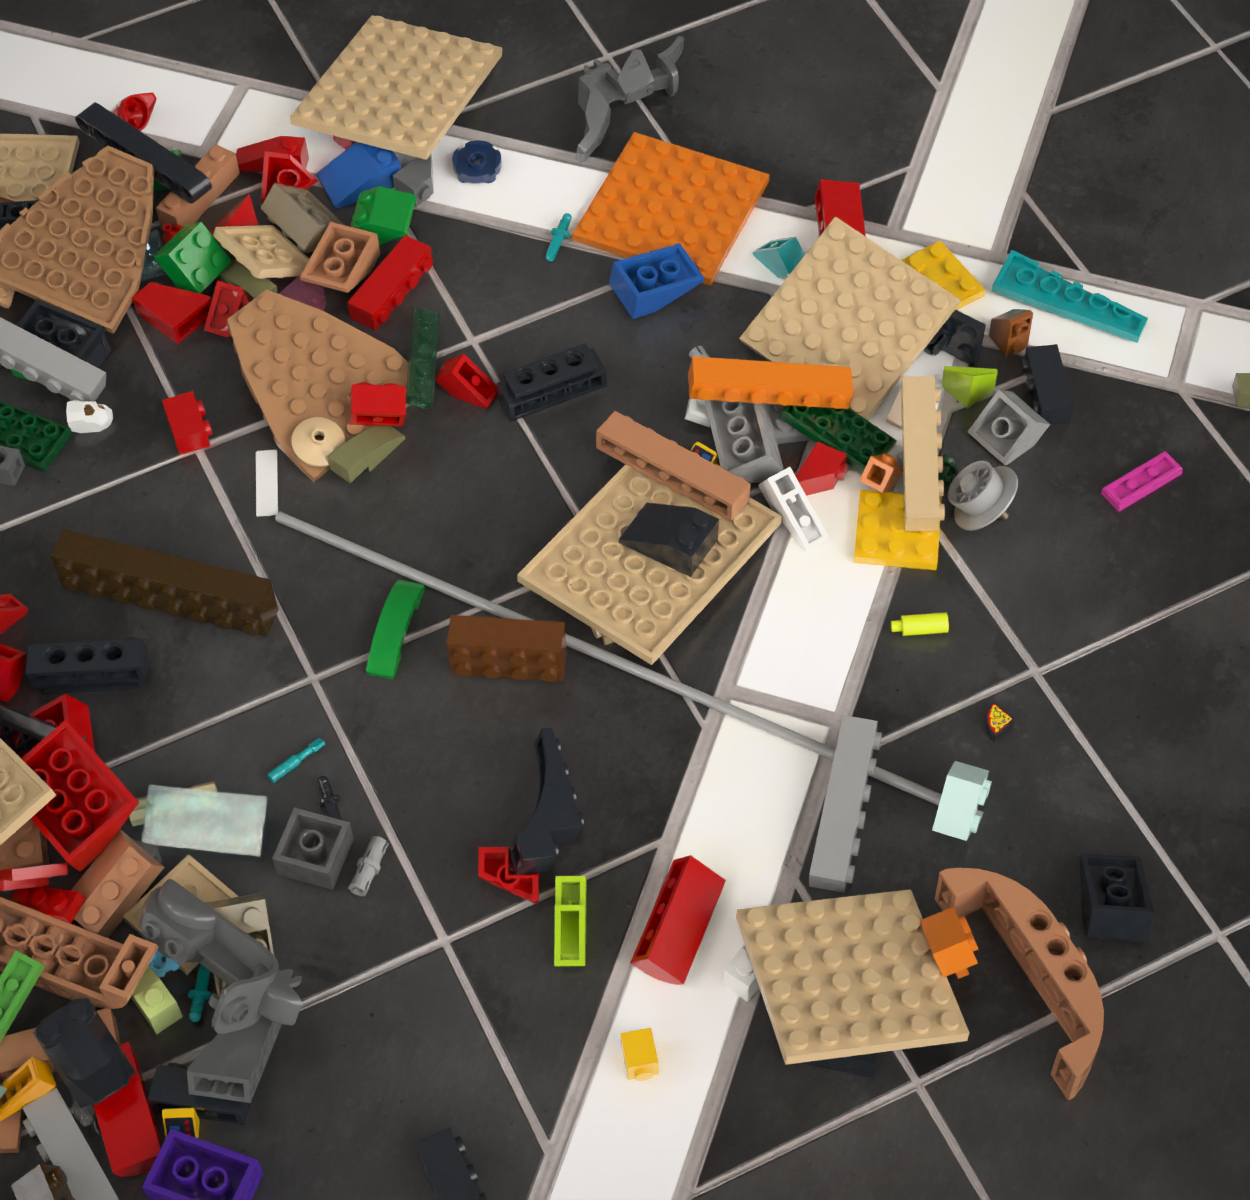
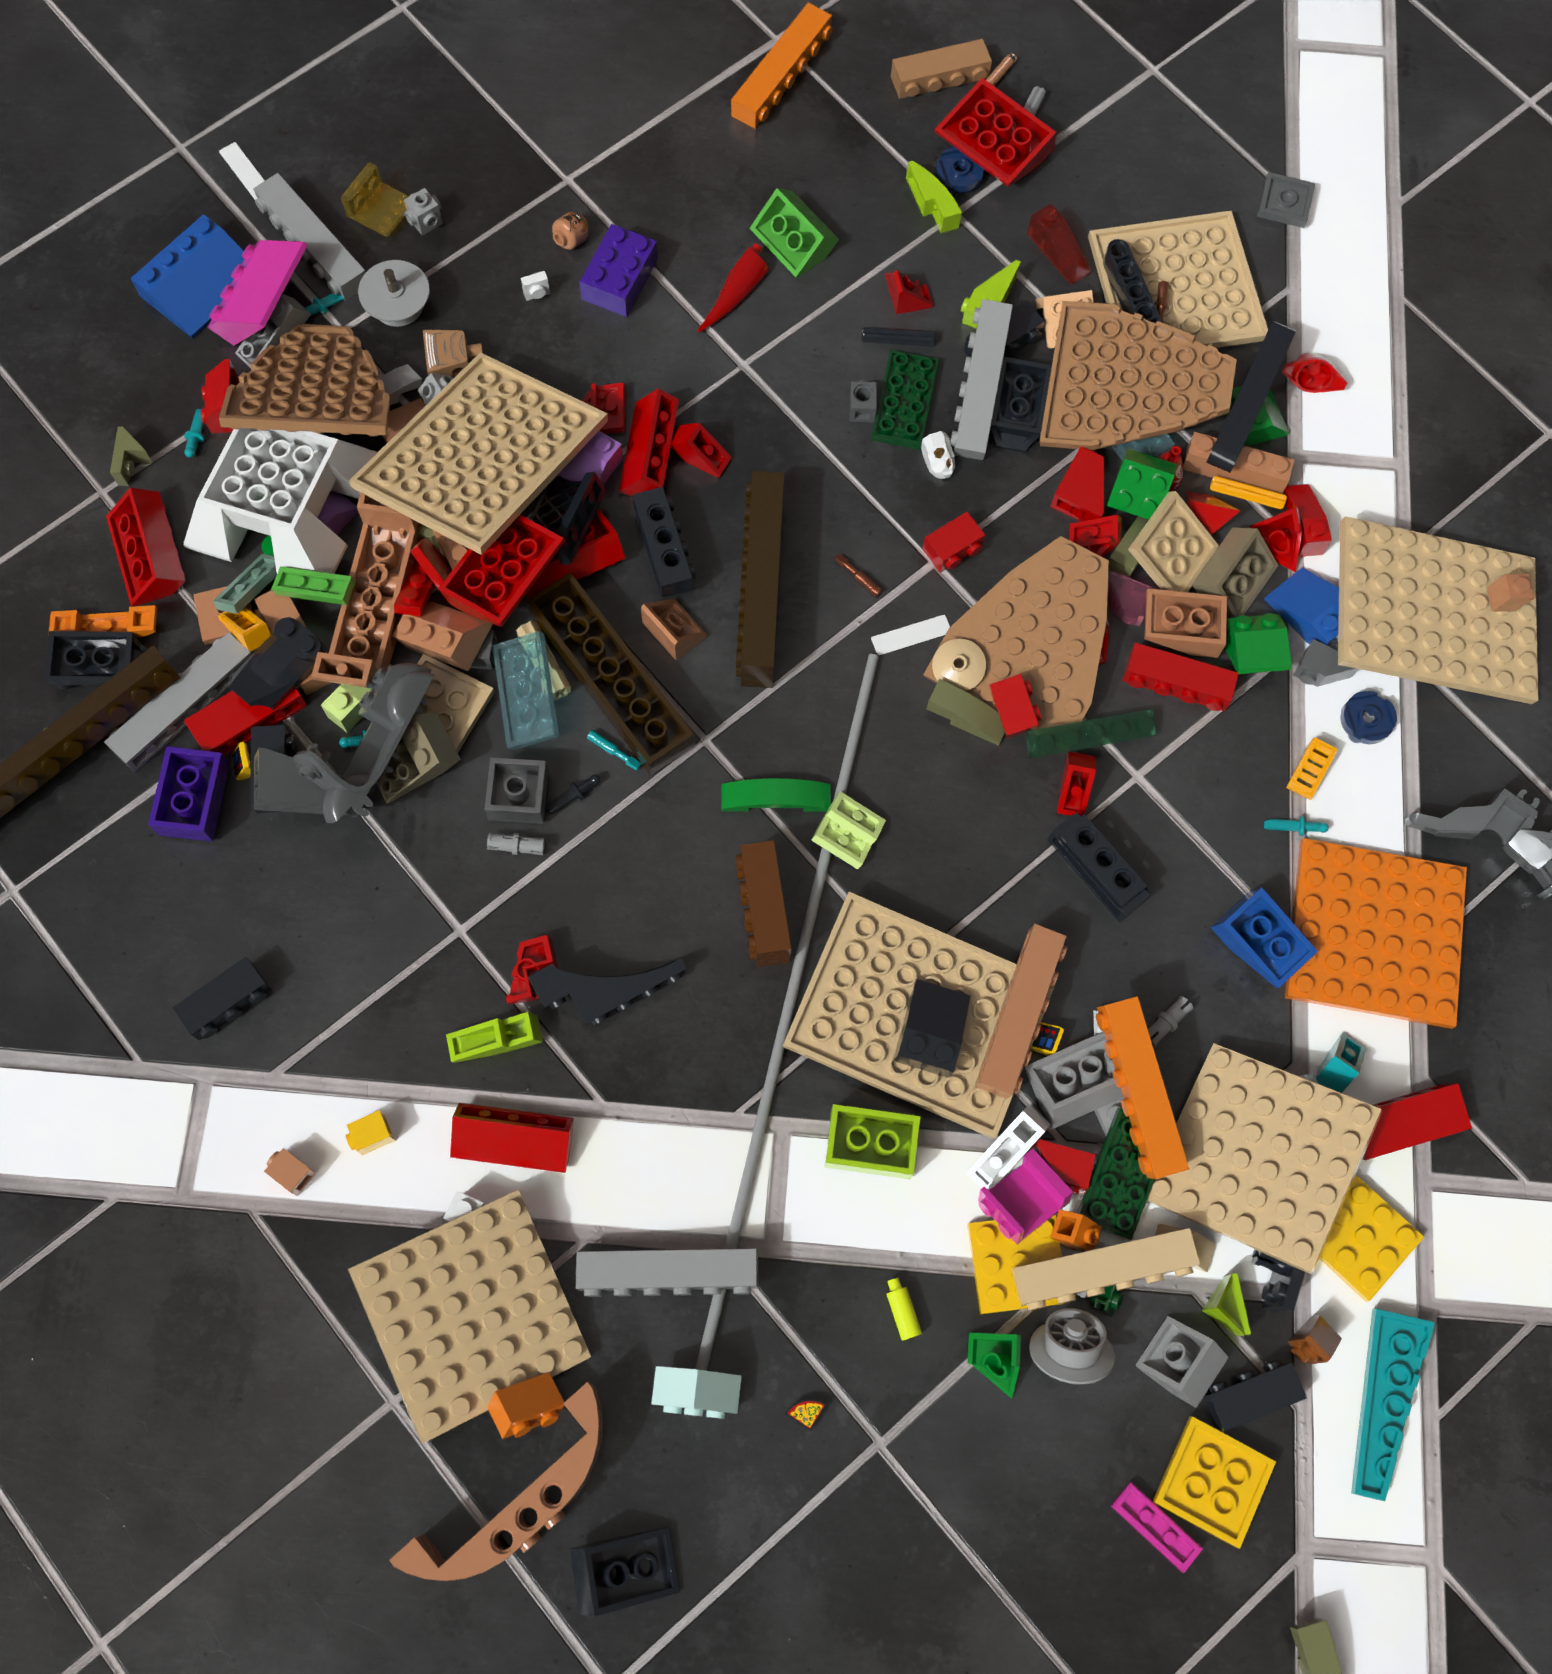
camera: 70 degrees right, 15 degrees up
none -> nougat brick [263,1148,316,1196]
none -> dark brown brick [526,572,695,776]
none -> nougat slope [641,598,708,661]
none -> yellowish green slope [812,791,886,869]
none -> lime brick [824,1104,920,1180]
none -> copper piece [834,554,883,598]
none -> green slope [967,1333,1021,1399]
none -> dark pink panel [978,1149,1073,1245]
none -> yellow plate [1153,1416,1276,1549]
none -> light orange axle [1210,476,1287,509]
none -> light orange slope [1286,737,1338,800]
none -> nougat brick [1487,574,1534,612]

